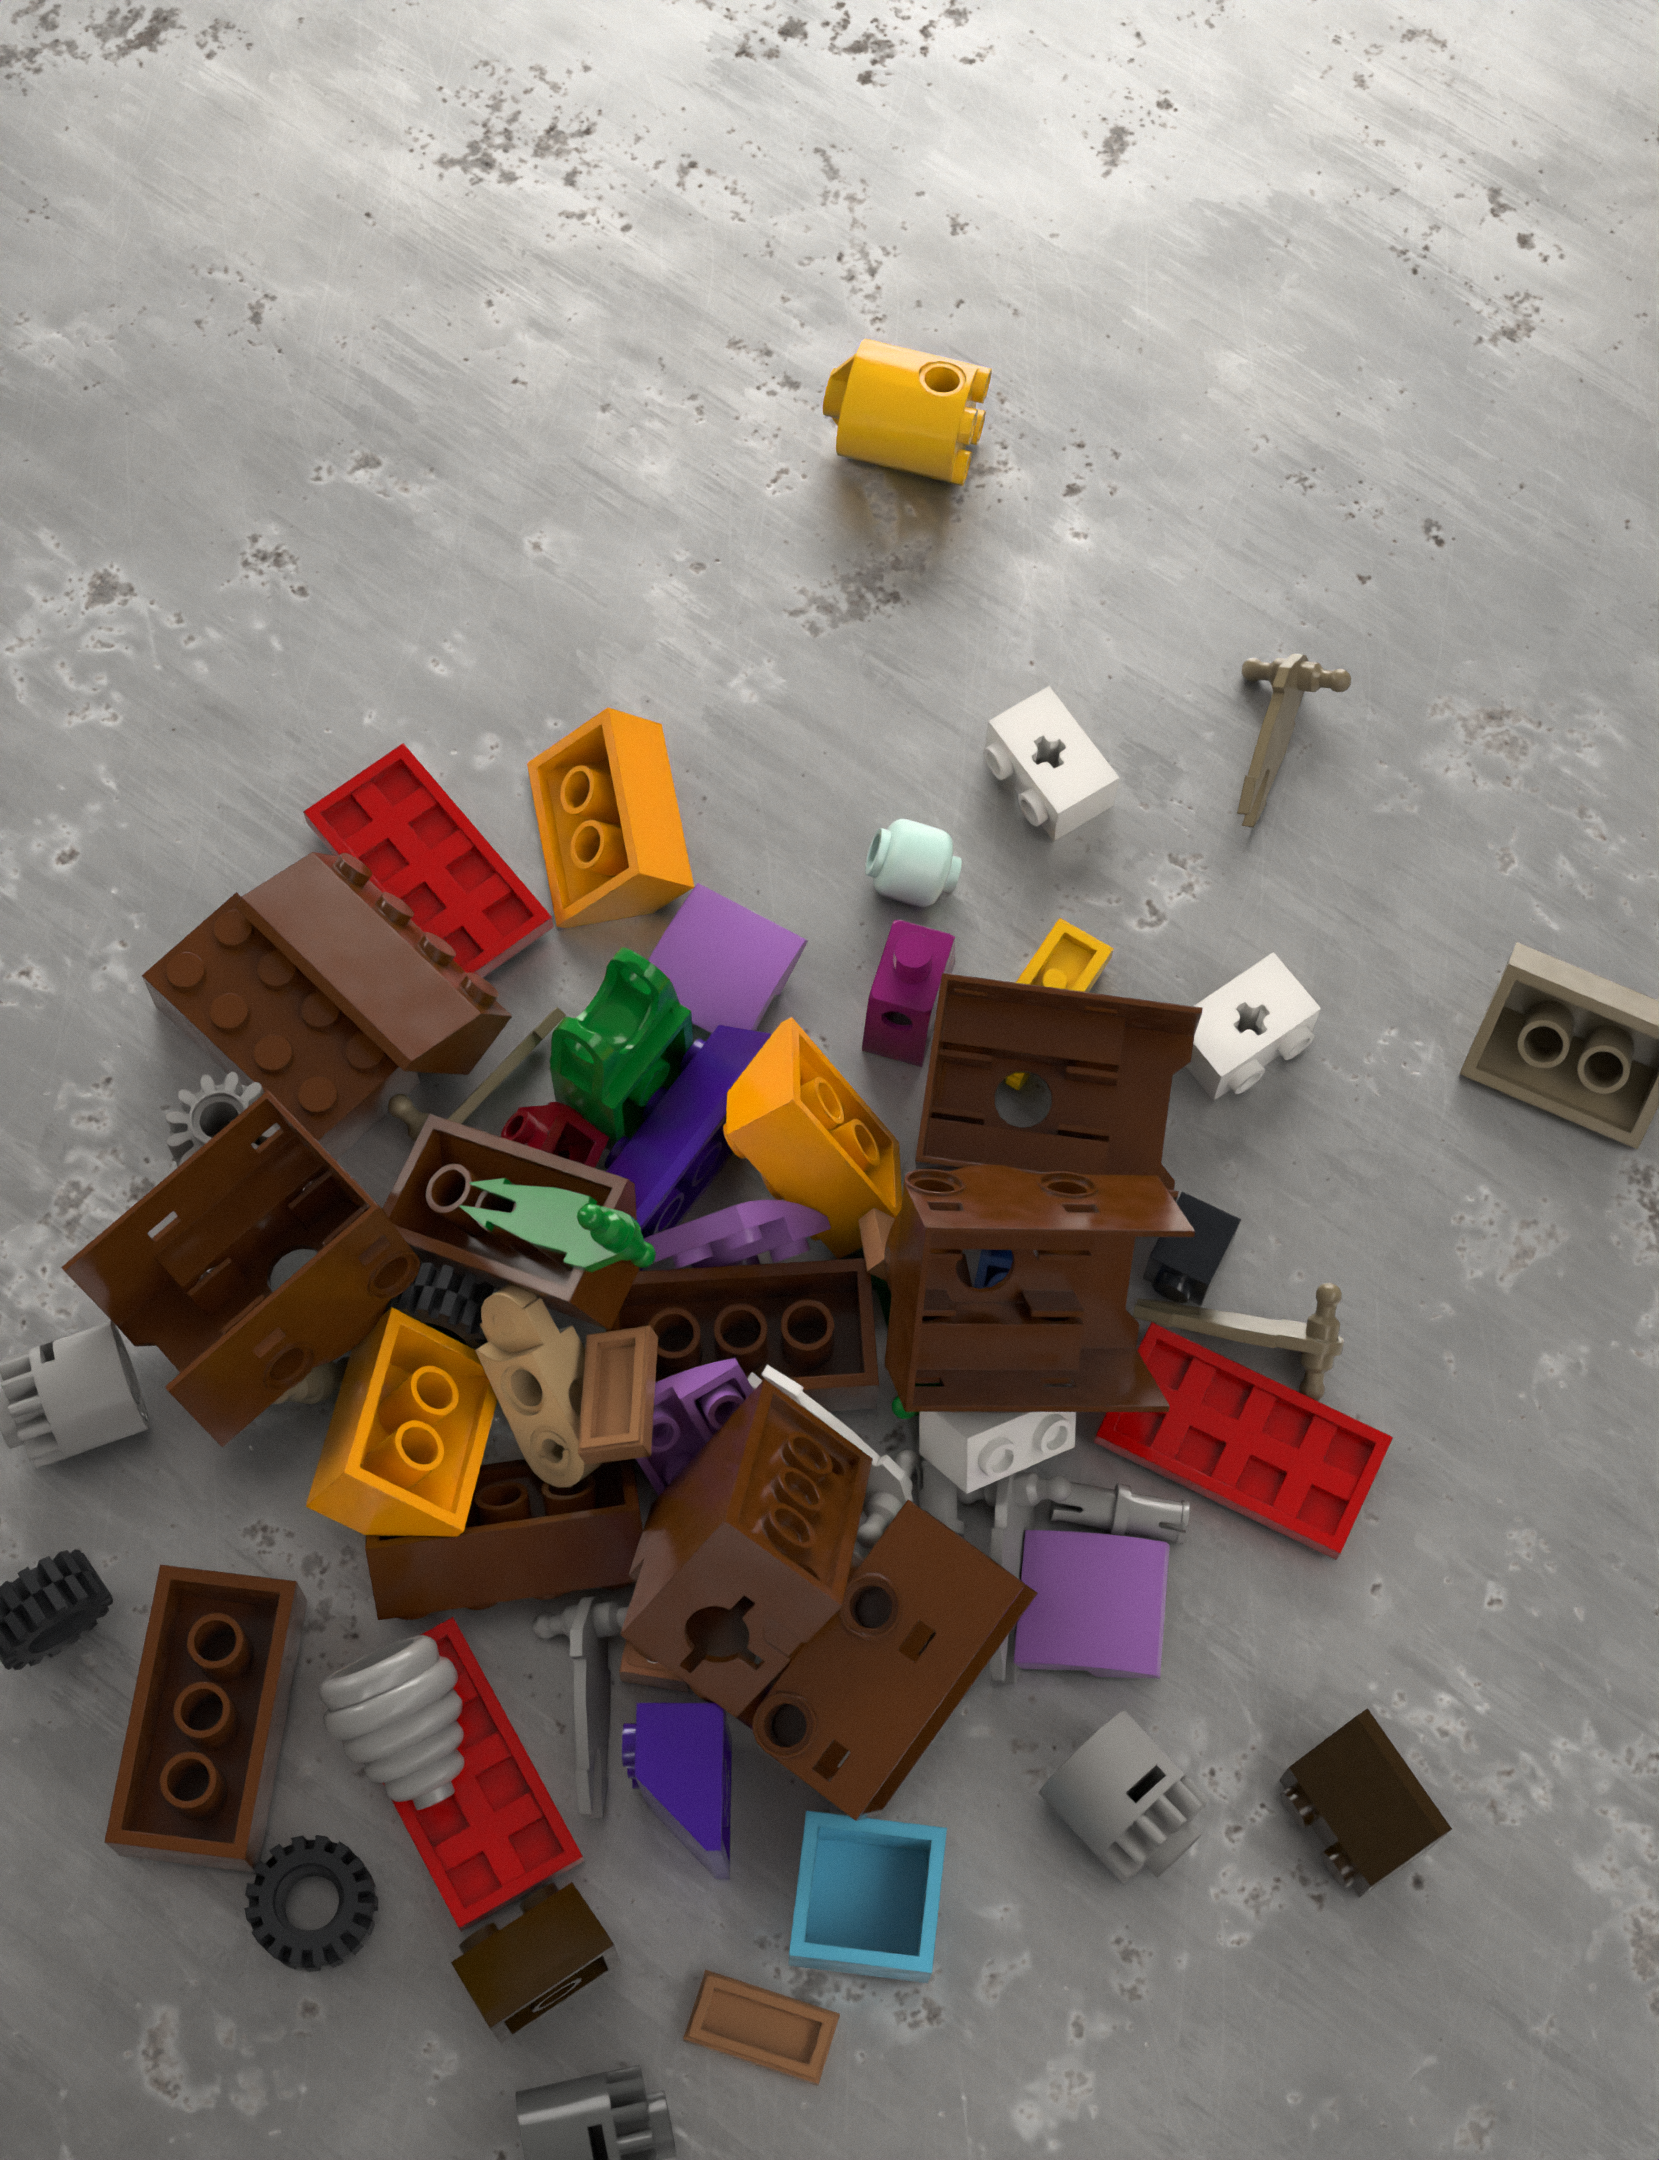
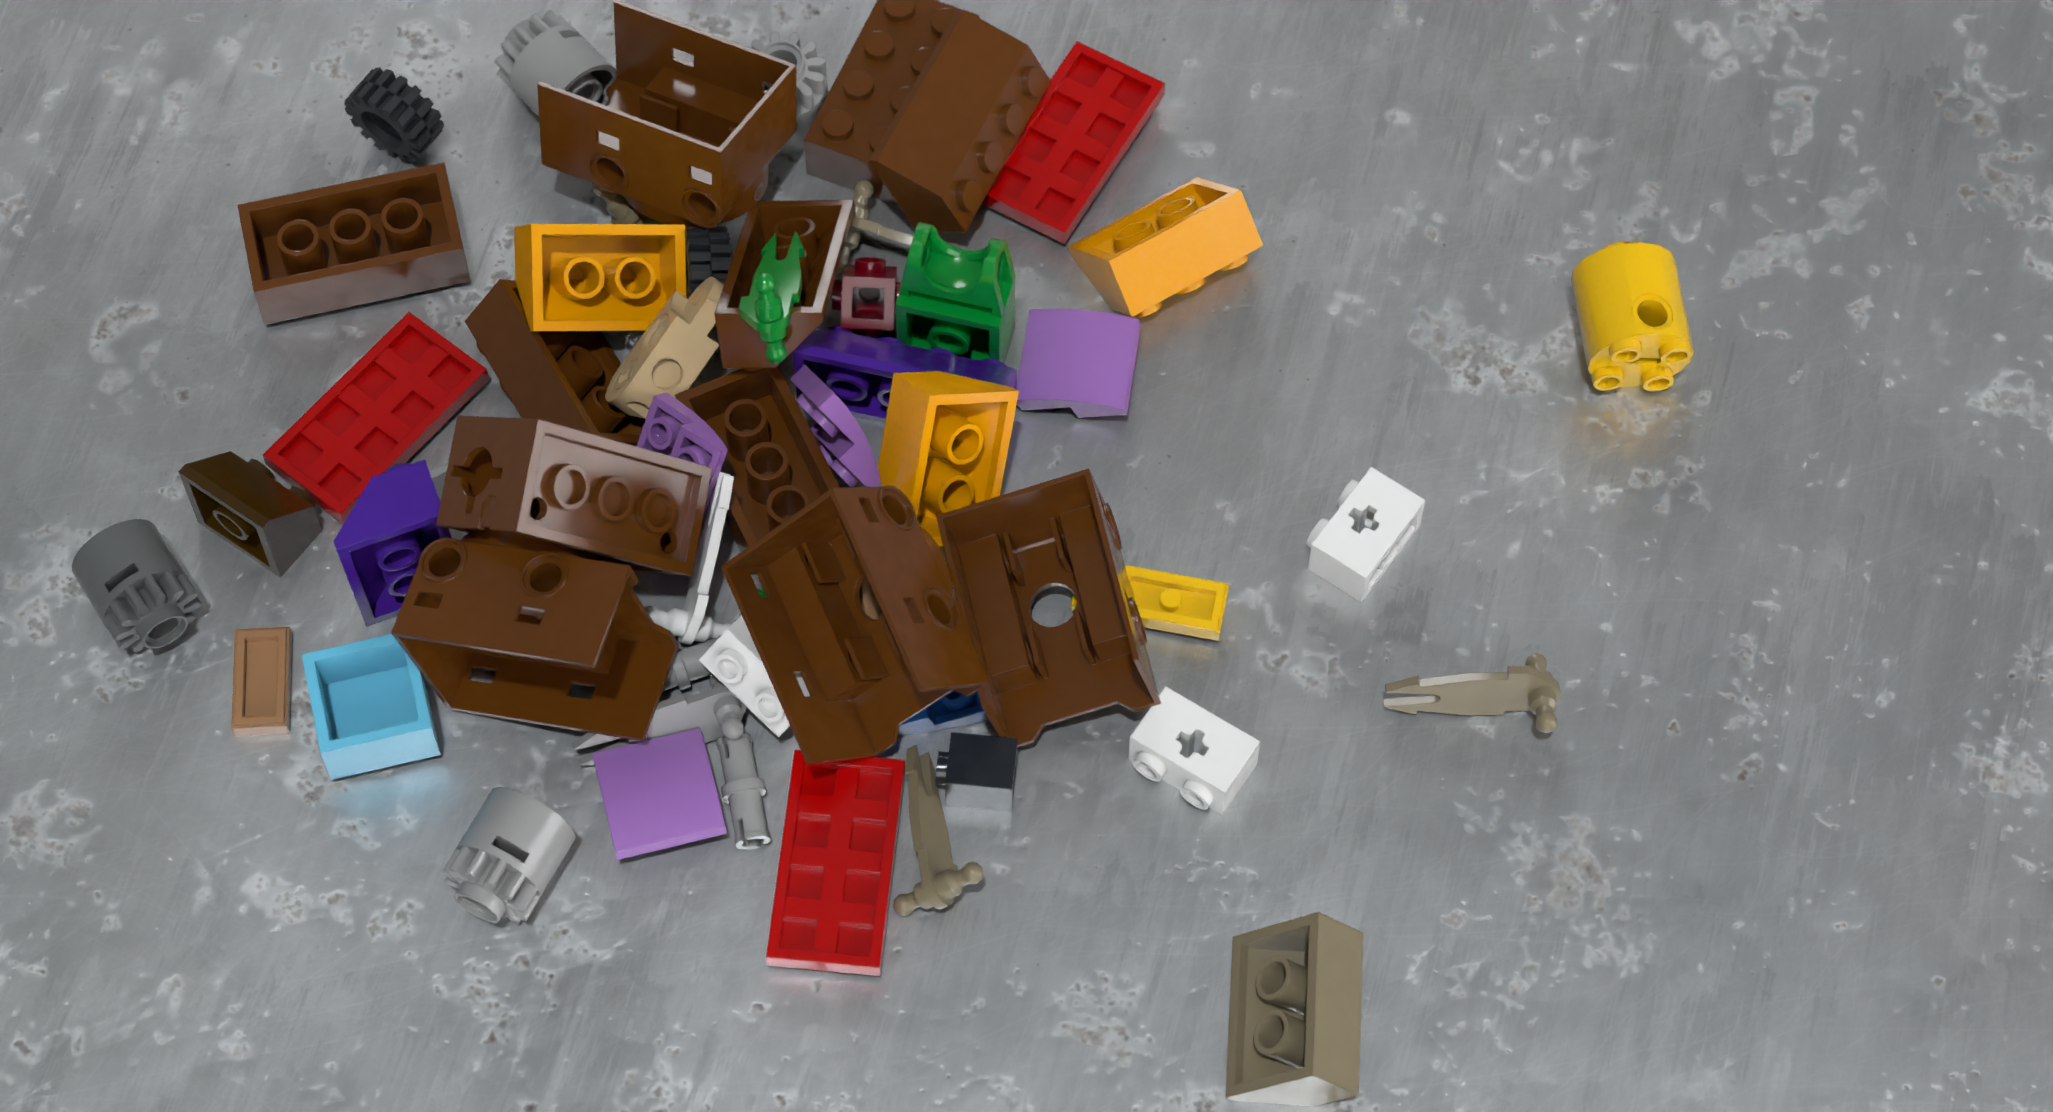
camera: 70 degrees right, 5 degrees down
black tyre [244,1835,378,1972] -> none
light grey piece [319,1635,465,1810] -> none
medium nougat tile [578,1325,658,1465] -> none
magenta torso [862,920,955,1067] -> none
light aqua head [865,818,962,908] -> none
dark brown slope [1279,1708,1452,1898] -> none

